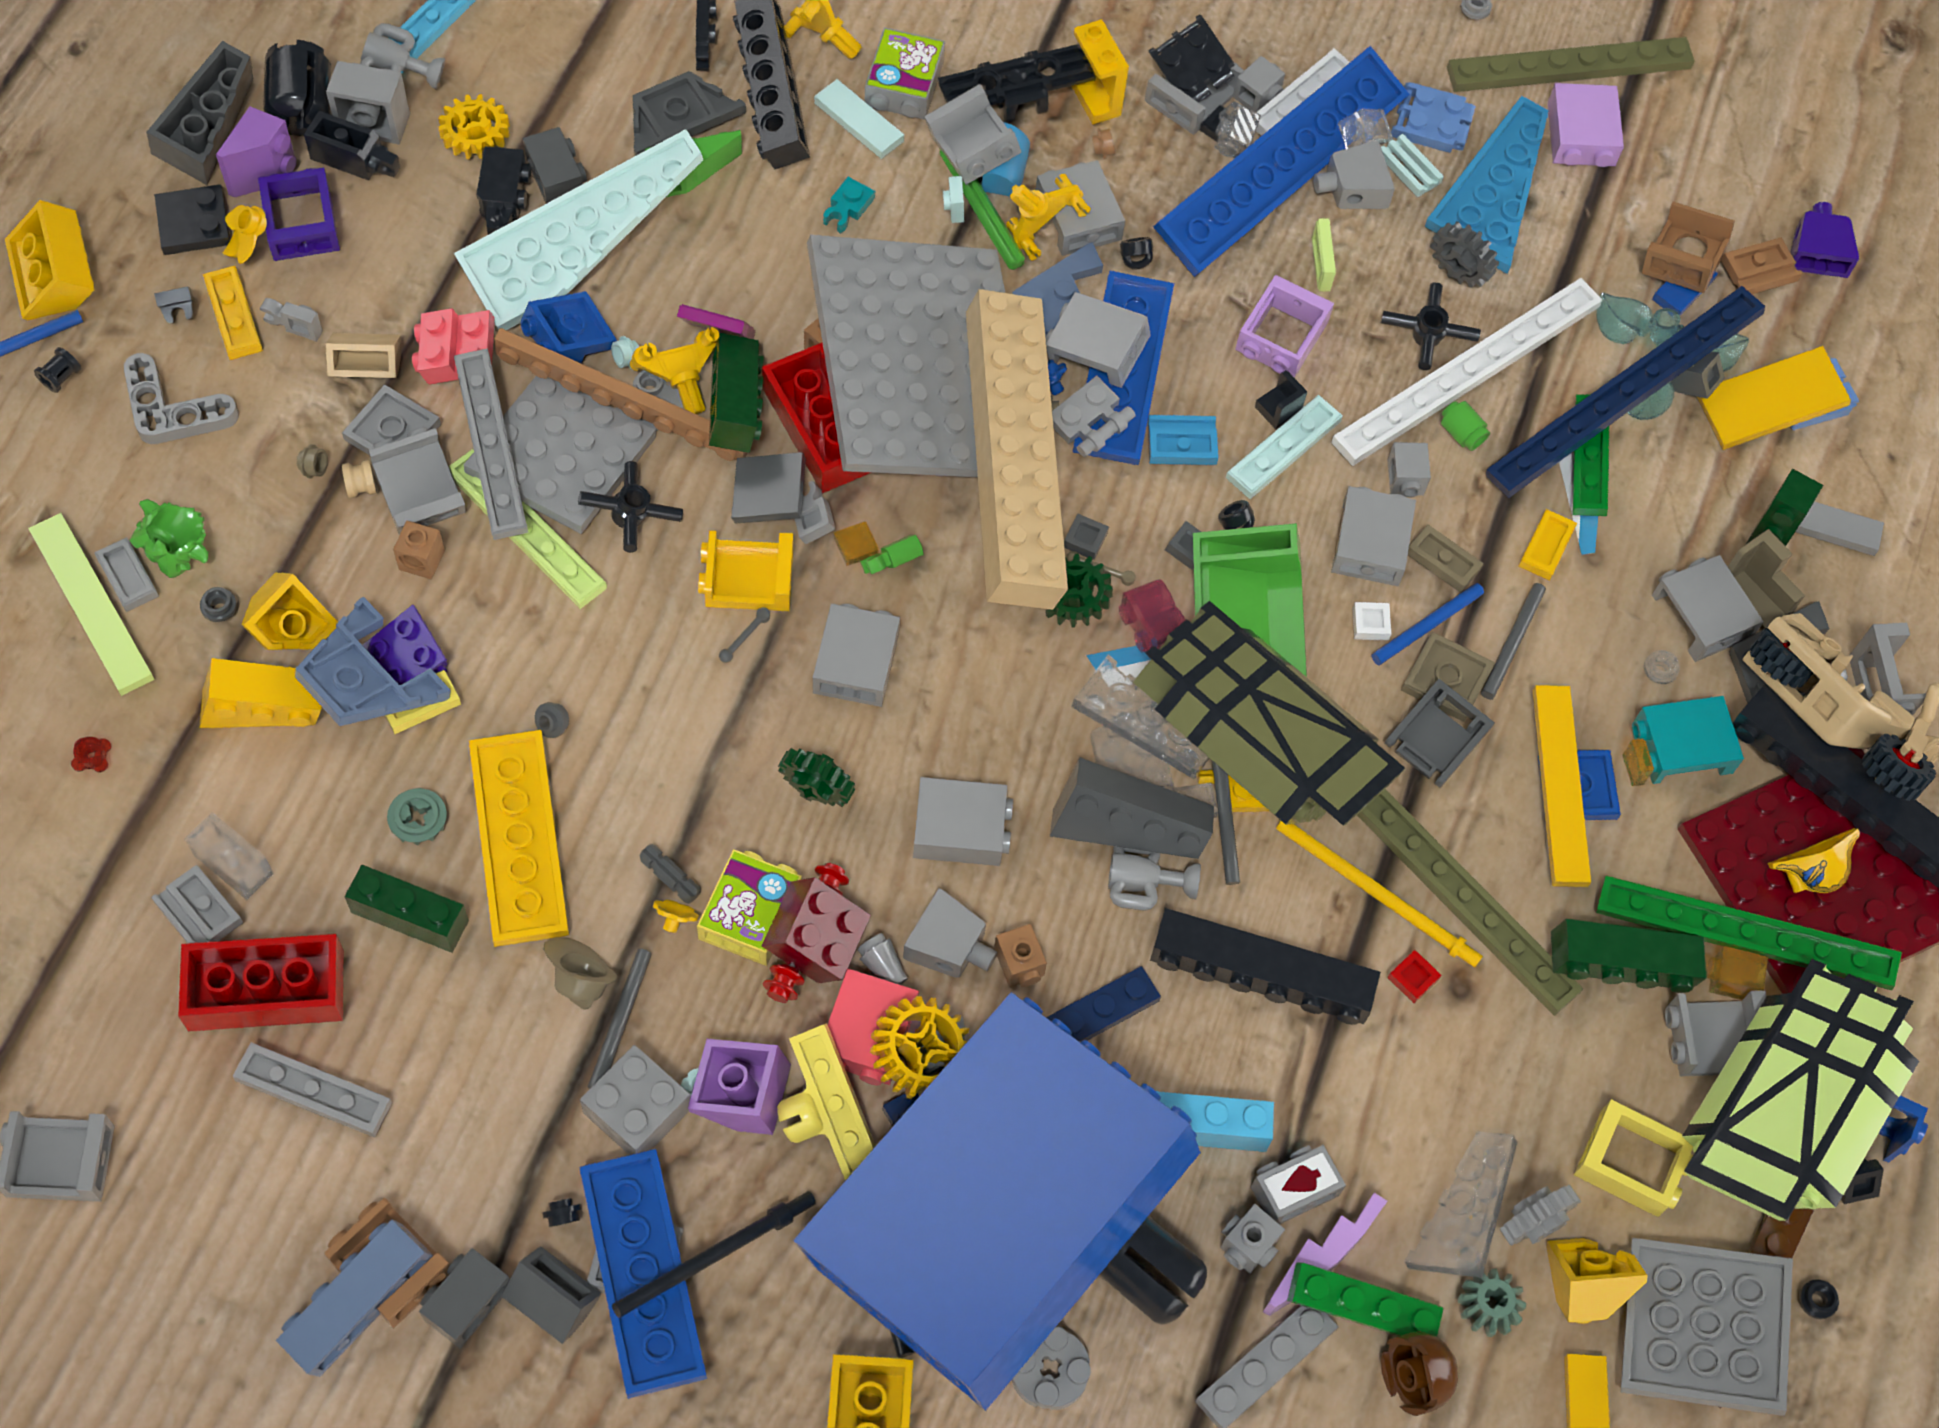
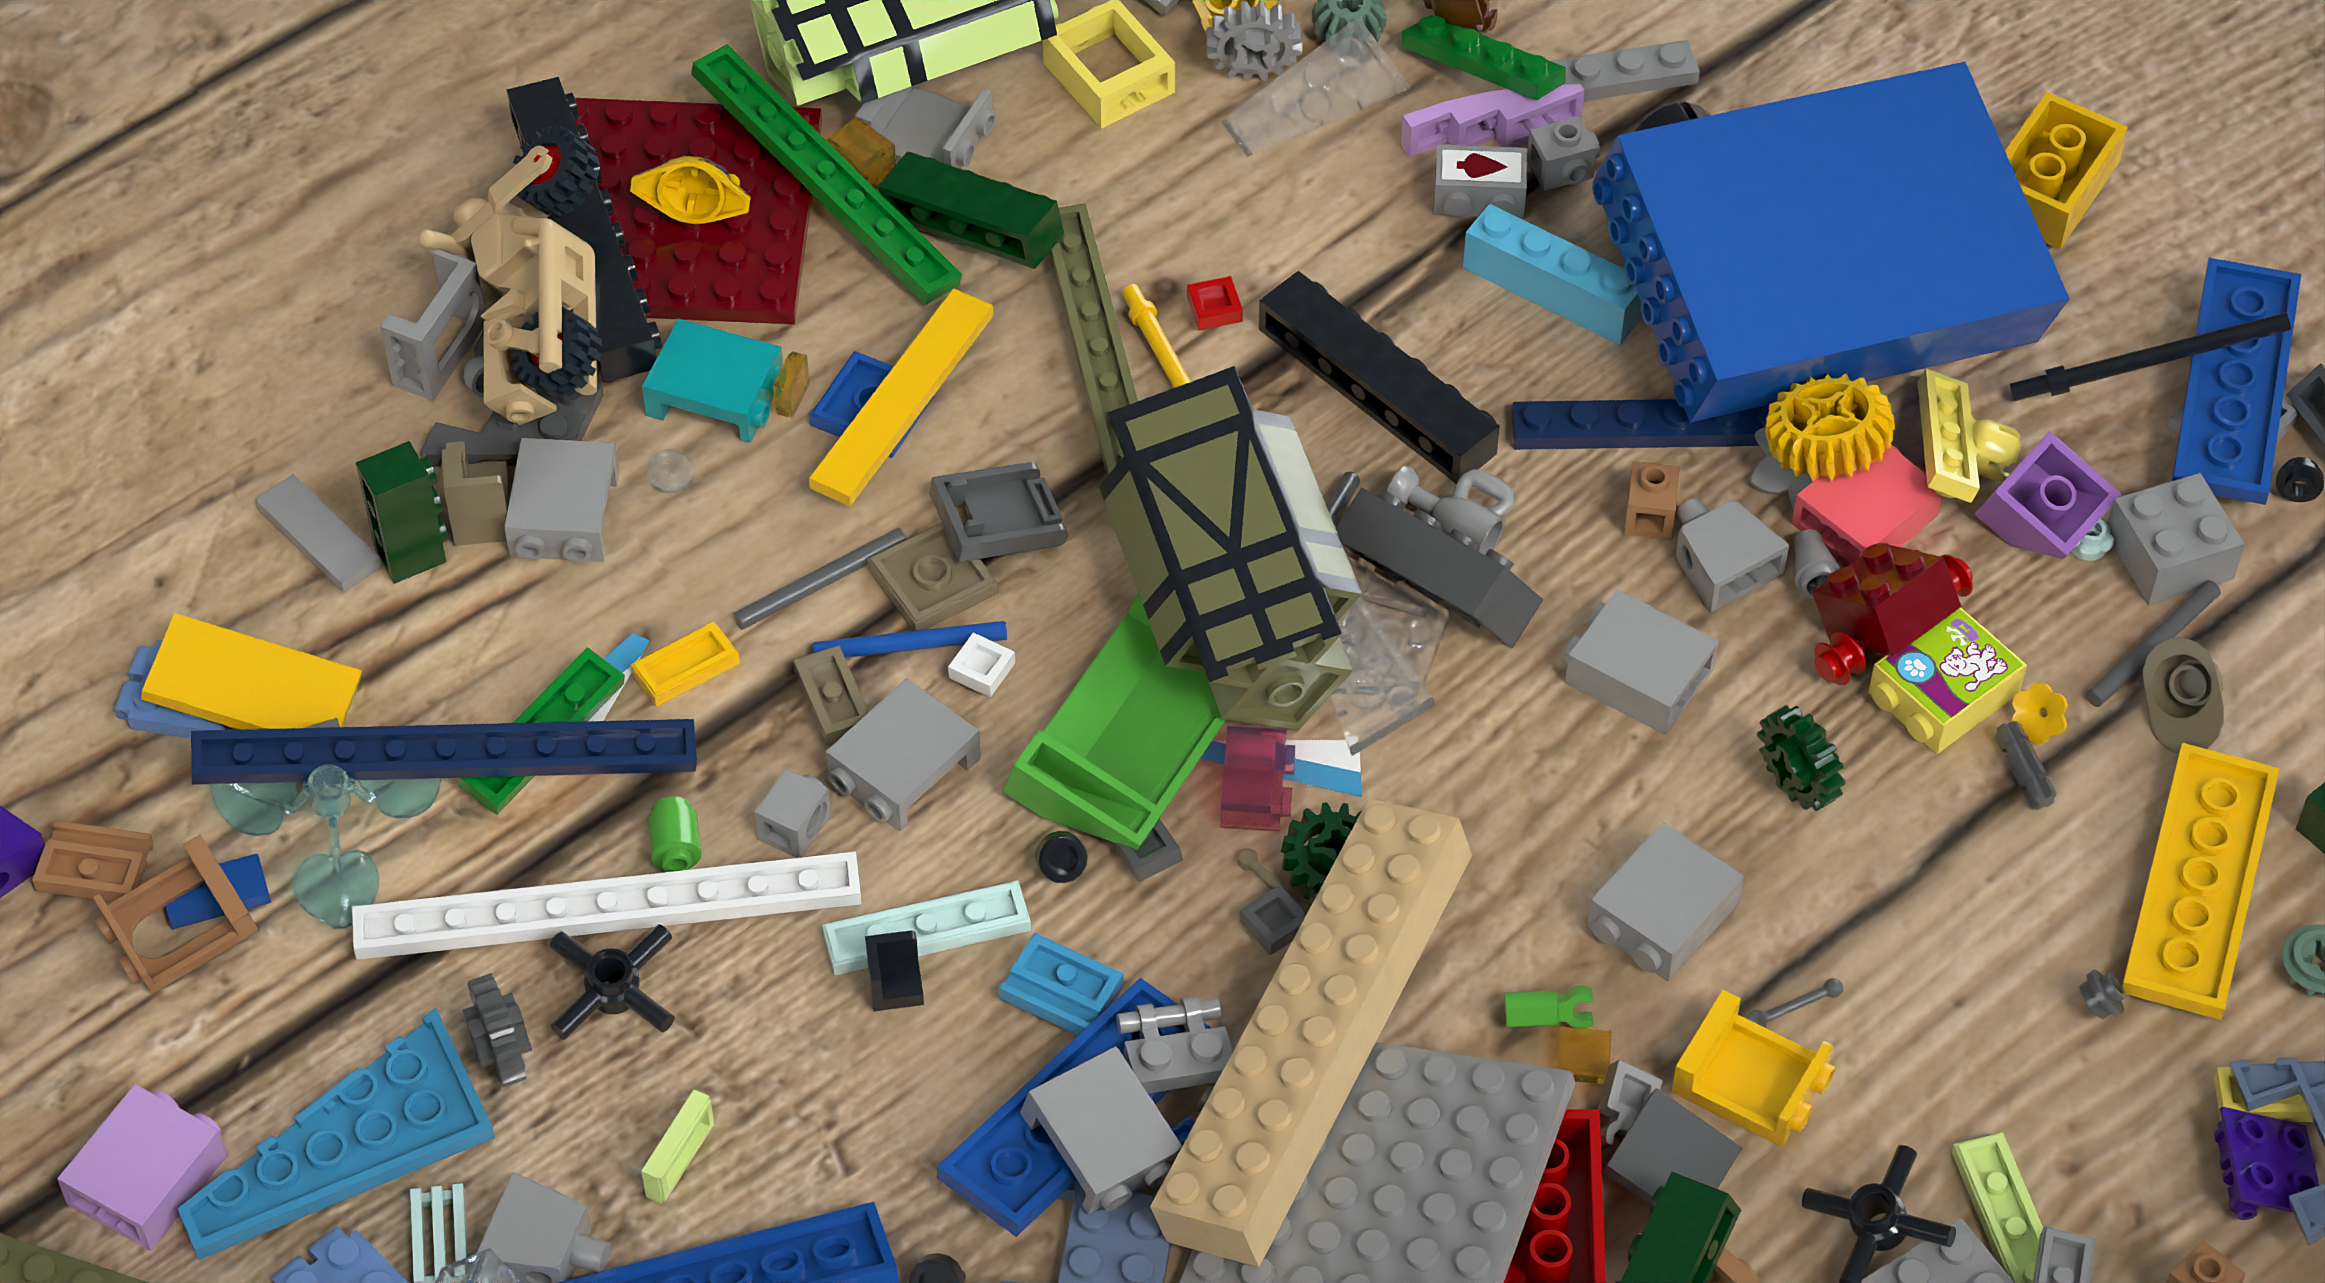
camera: 145 degrees left, 10 degrees down
lavender window [1235,275,1334,378] -> none

